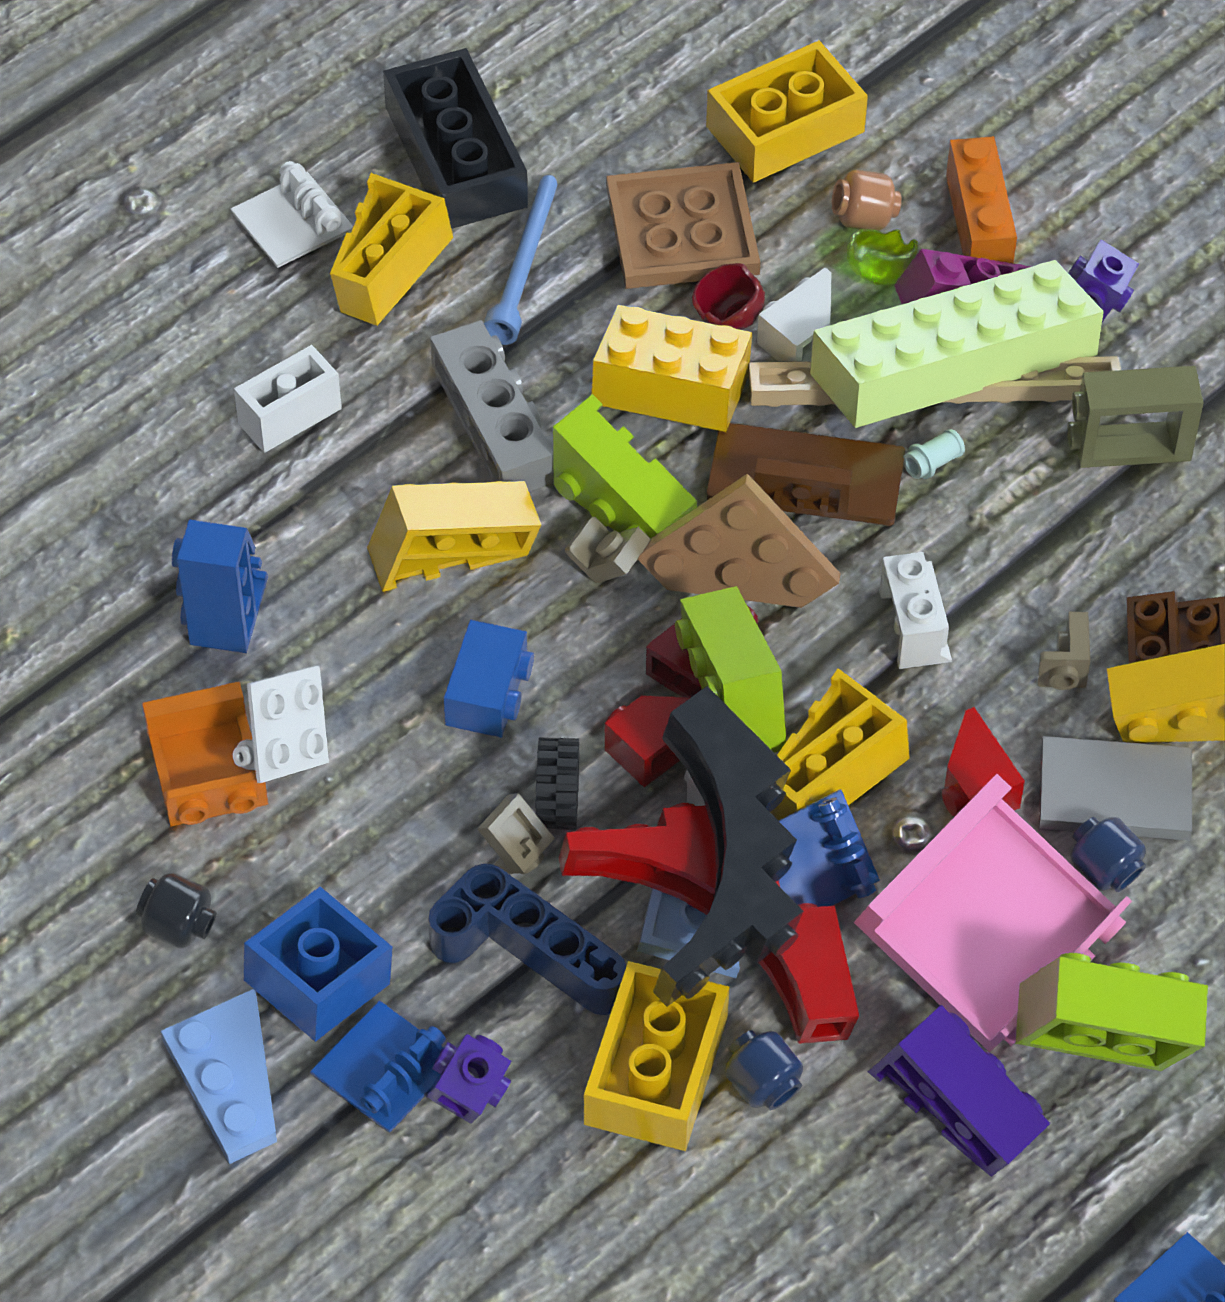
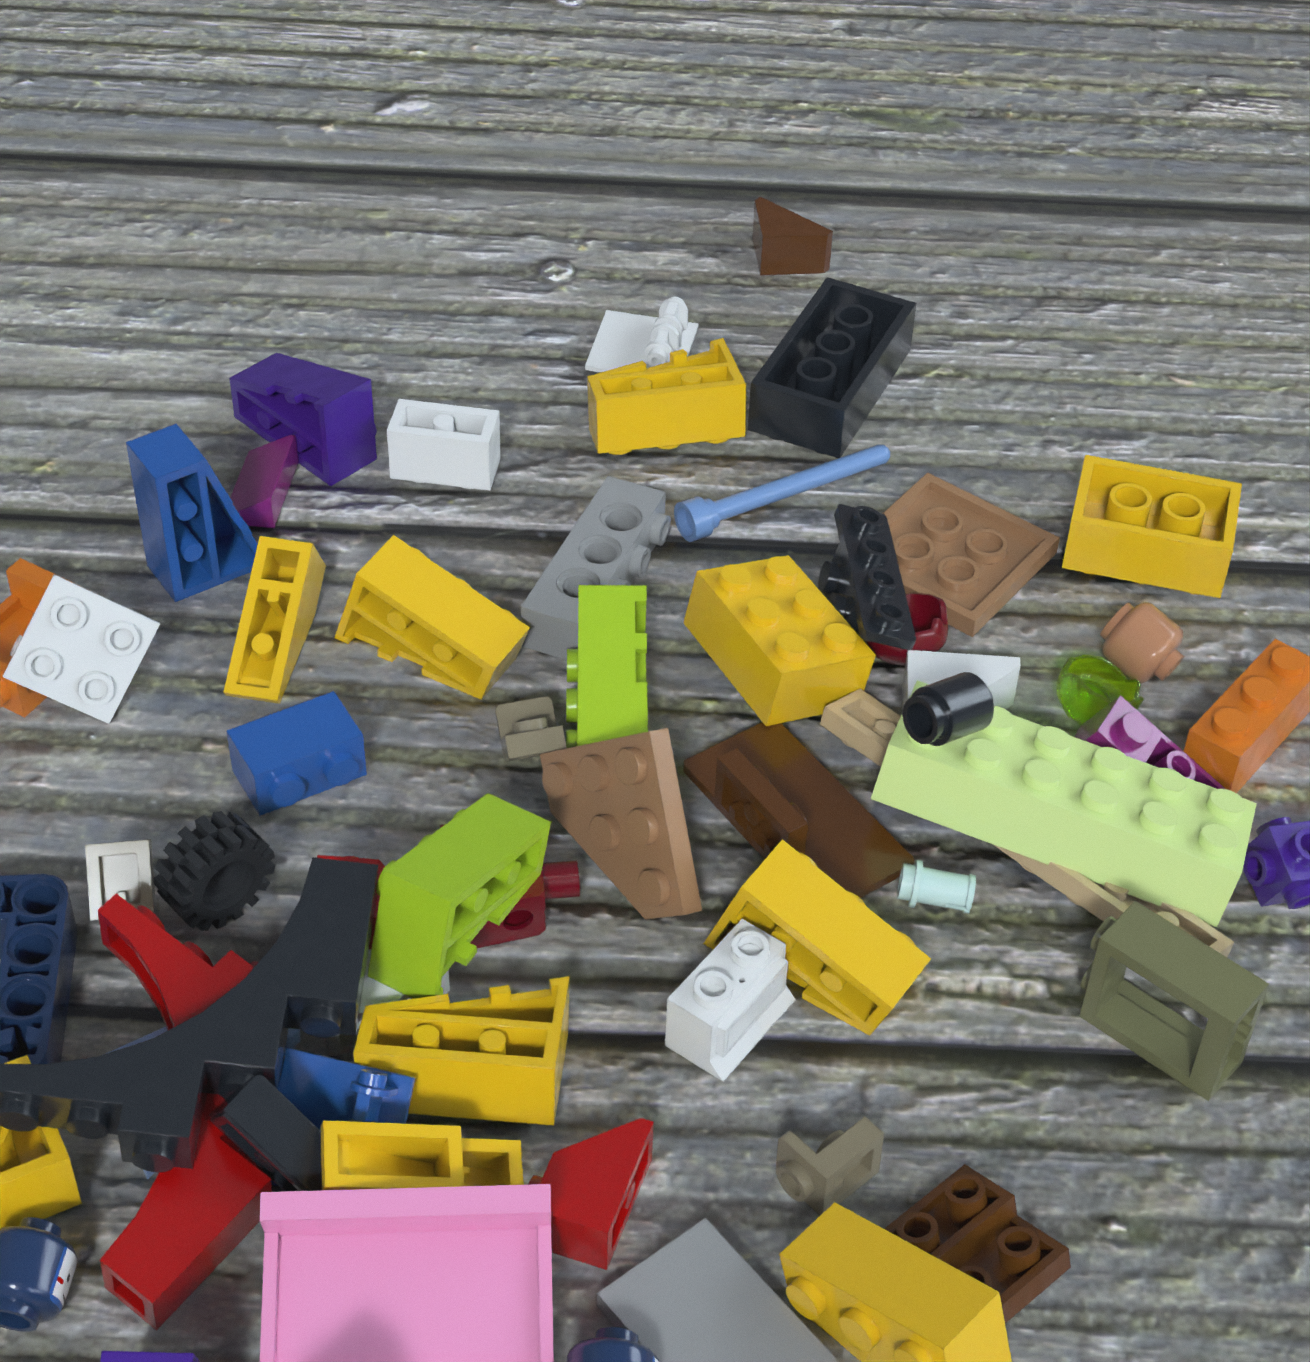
camera: 45 degrees right, 10 degrees down
none -> black slope [209,1075,322,1192]
none -> yellow slope [223,536,326,704]
none -> dark purple wedge [229,352,377,486]
none -> magenta slope [230,435,299,528]
none -> yellow slope [321,1120,524,1190]
none -> yellow wedge [703,839,931,1036]
none -> reddish brown slope [752,197,833,275]
none -> black bracket [818,504,916,650]
none -> black brick [902,672,994,746]

